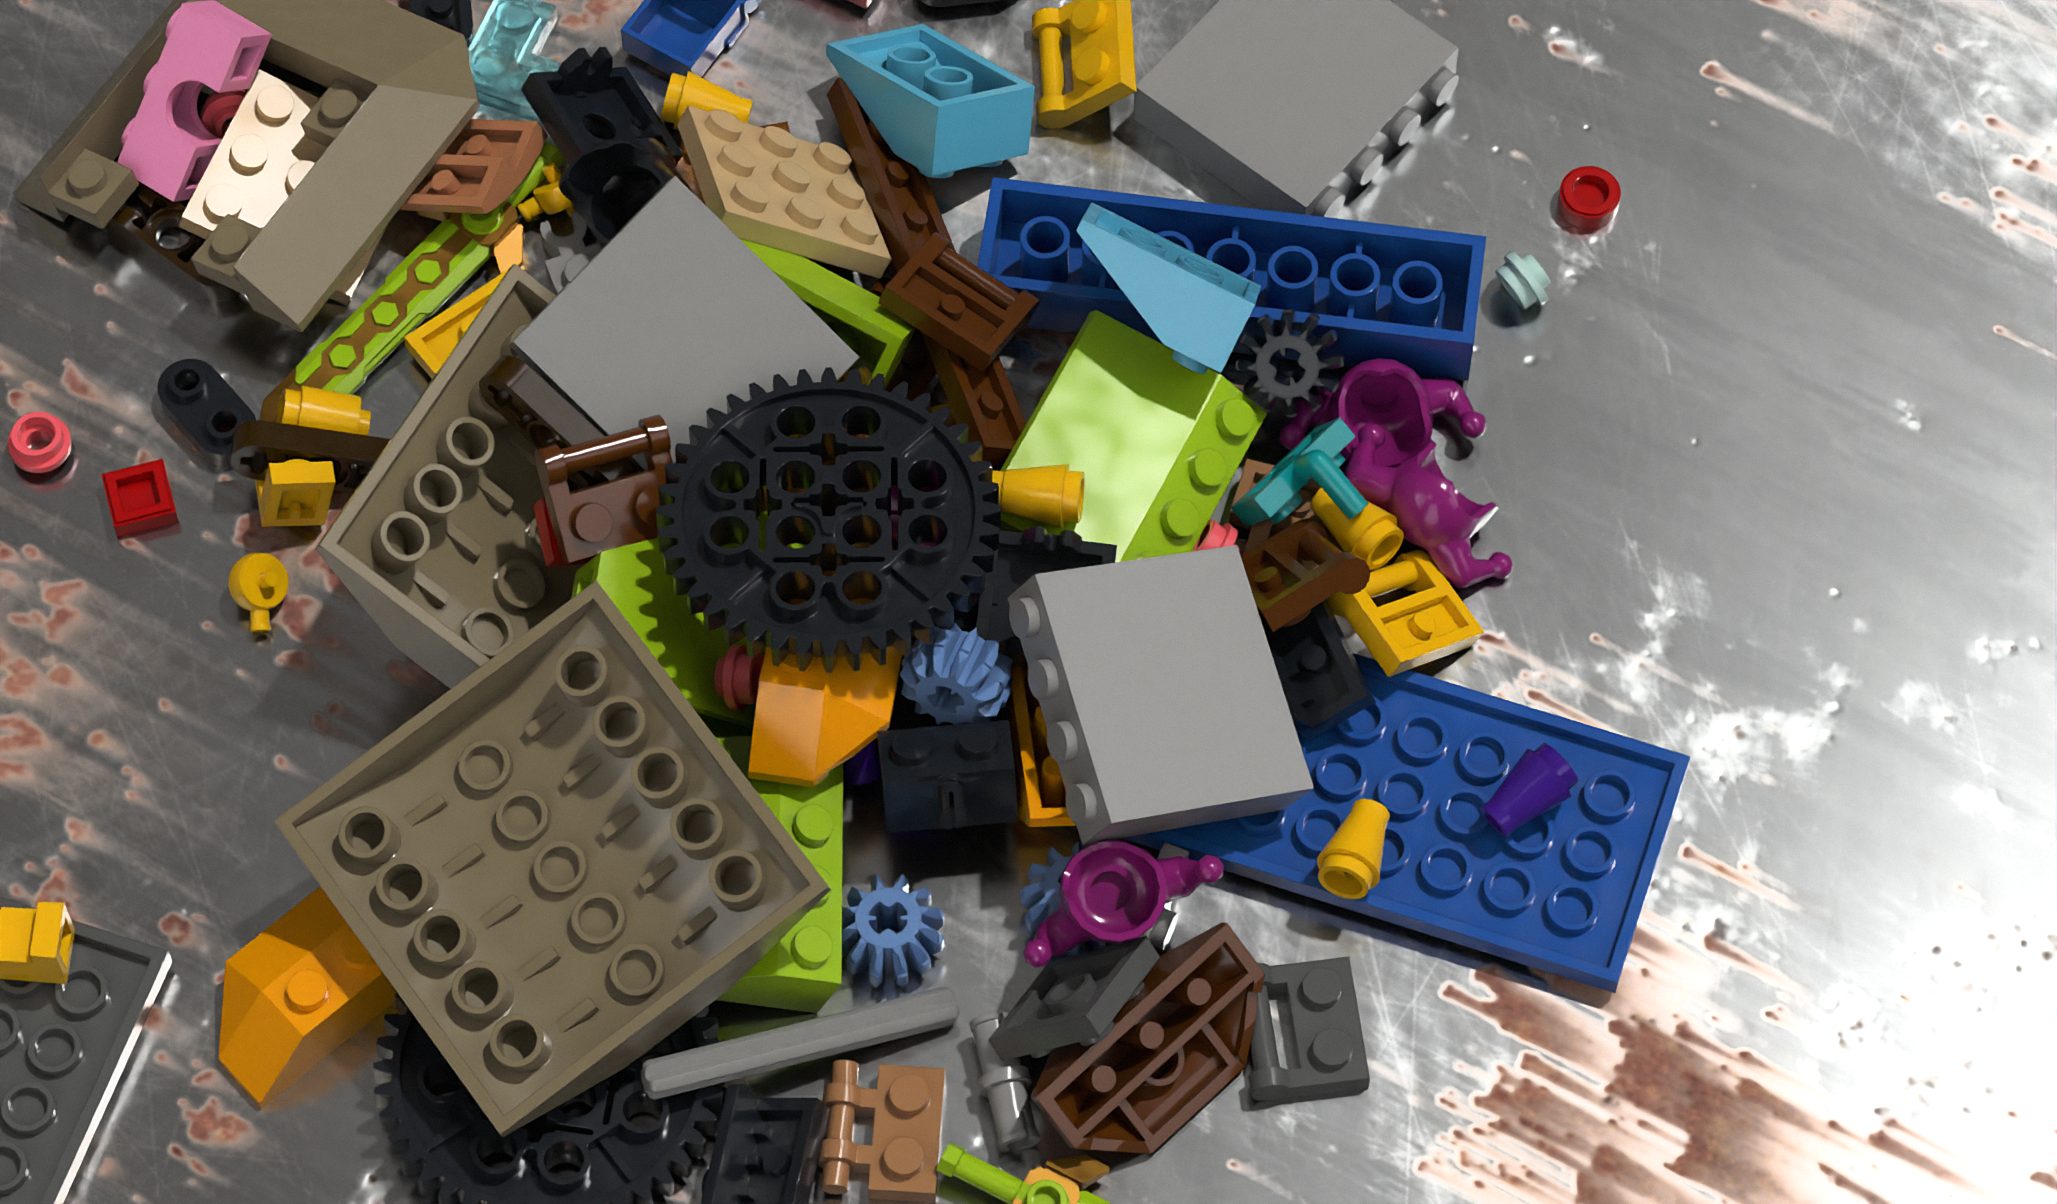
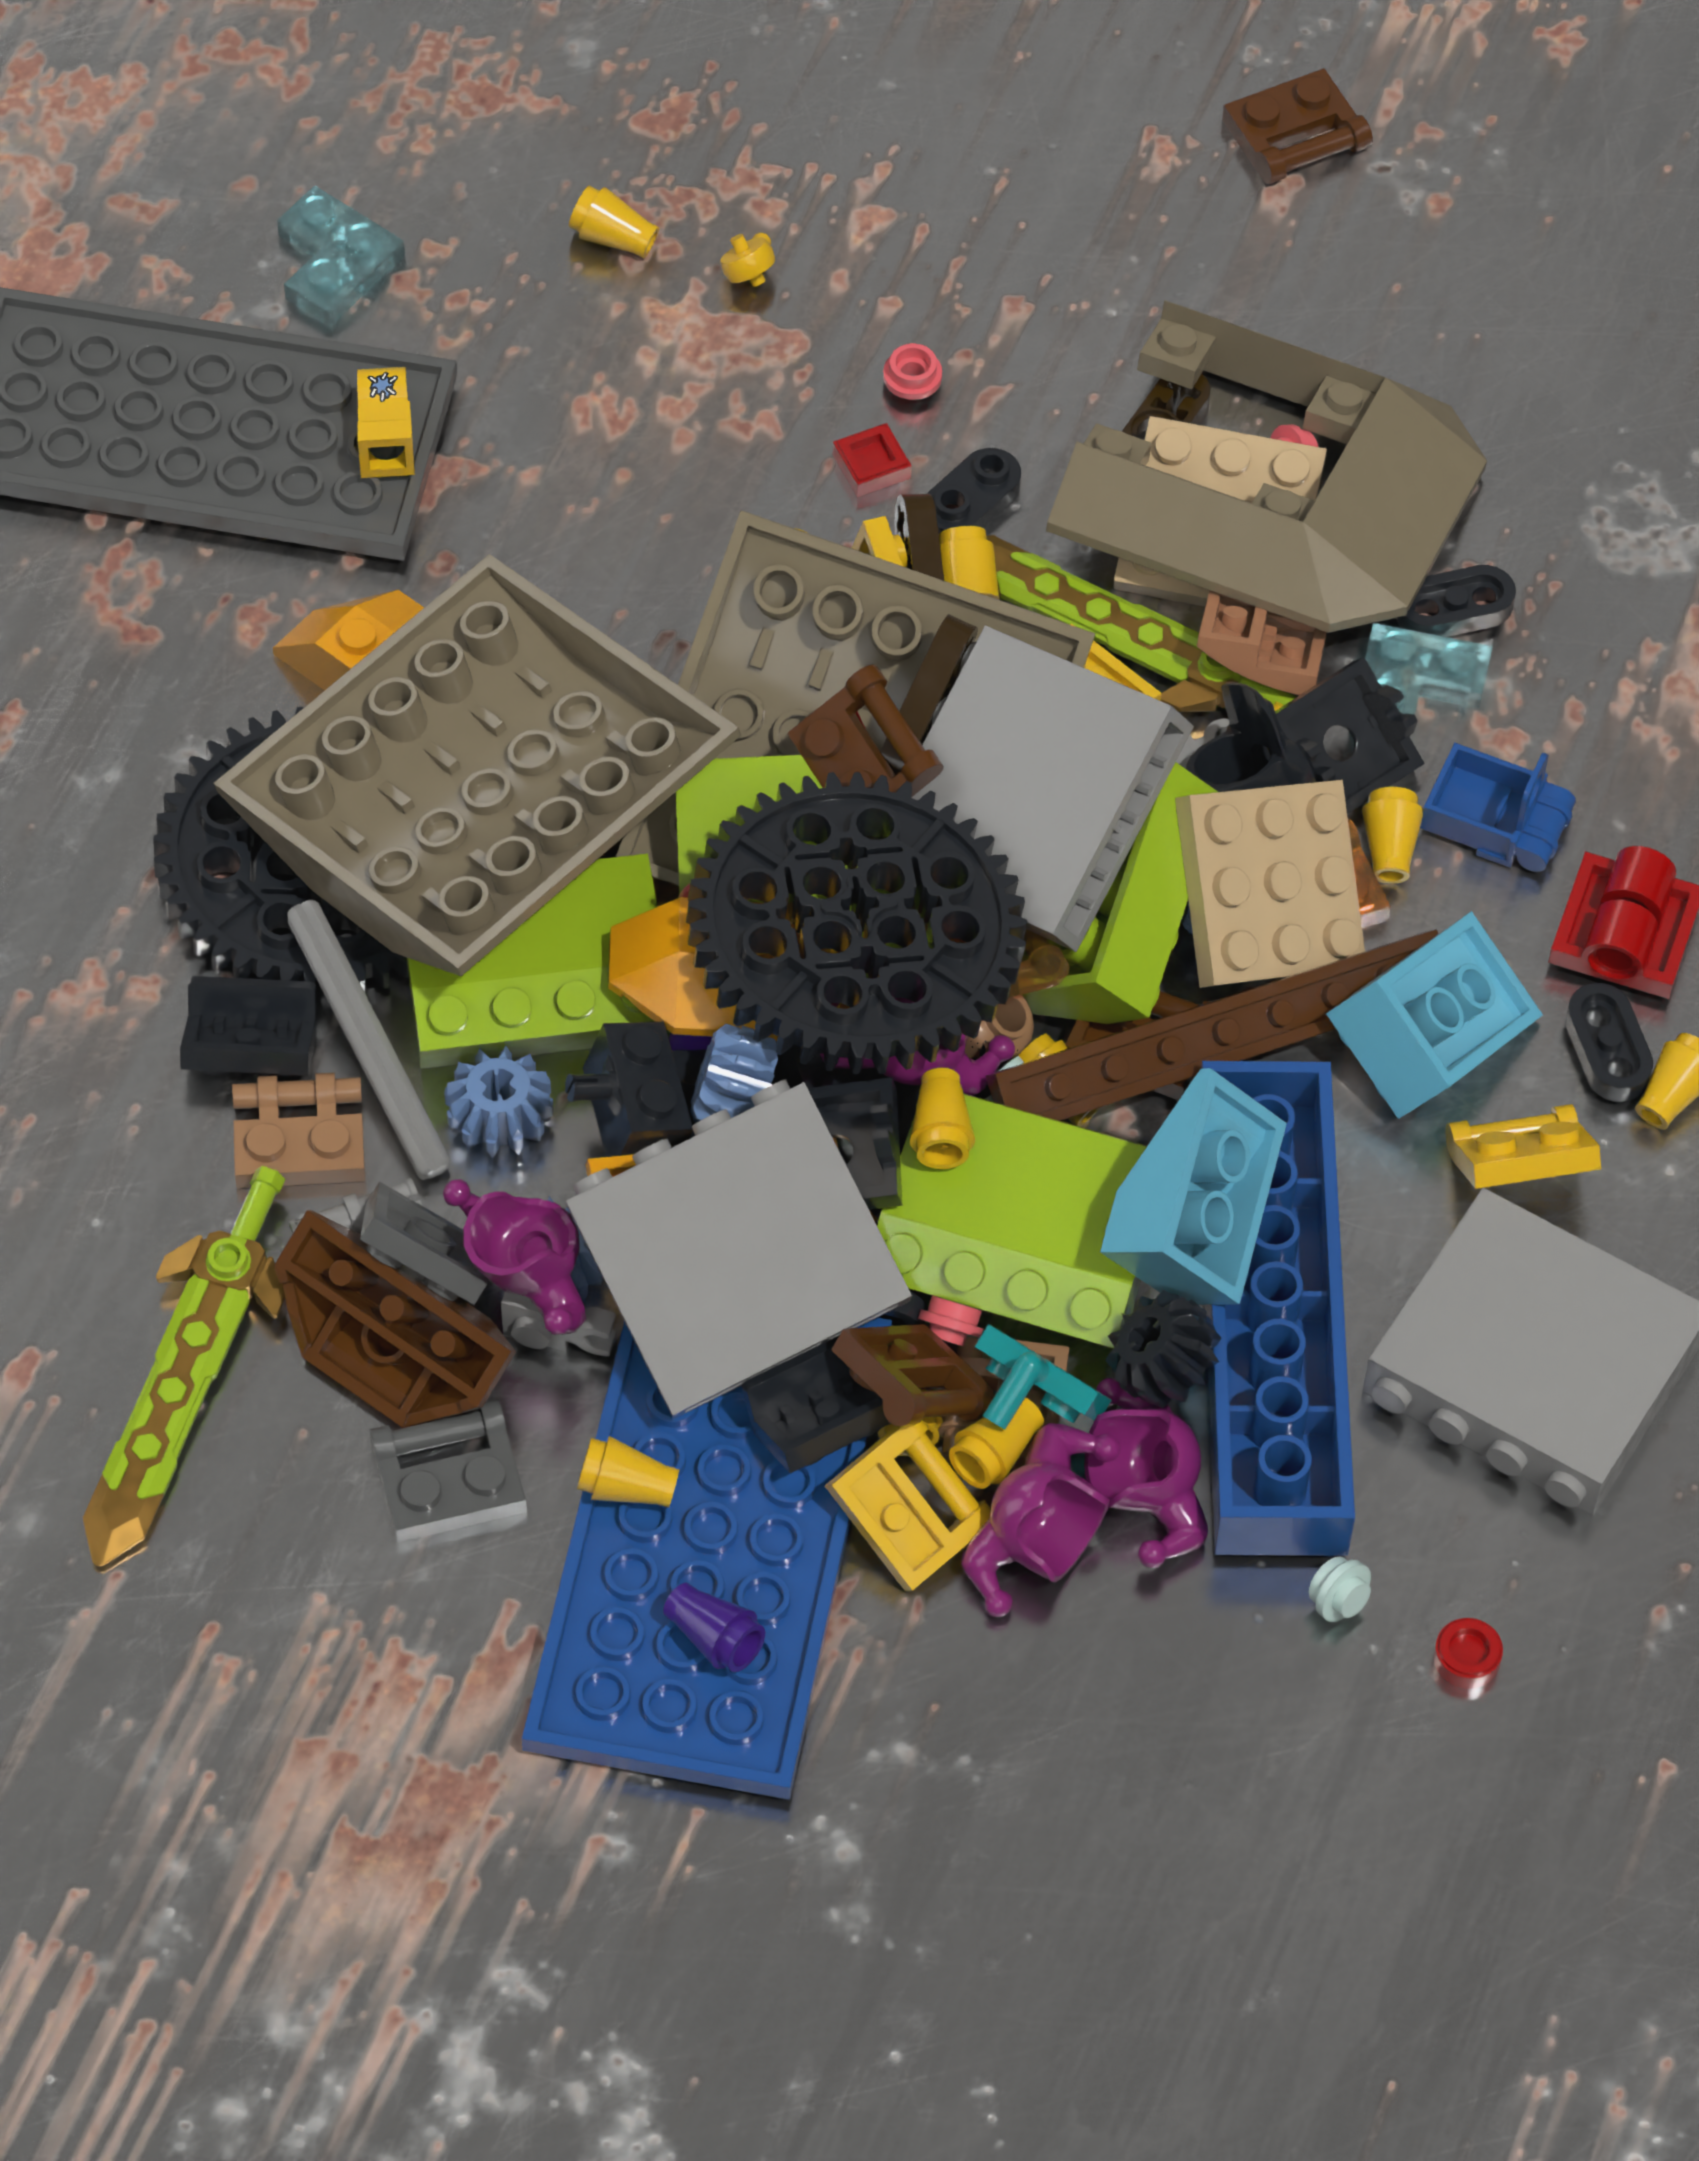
camera: 80 degrees right, 5 degrees down
bright pink arch [117,0,272,202] -> none
reddish brown plate [878,232,1040,372] -> none

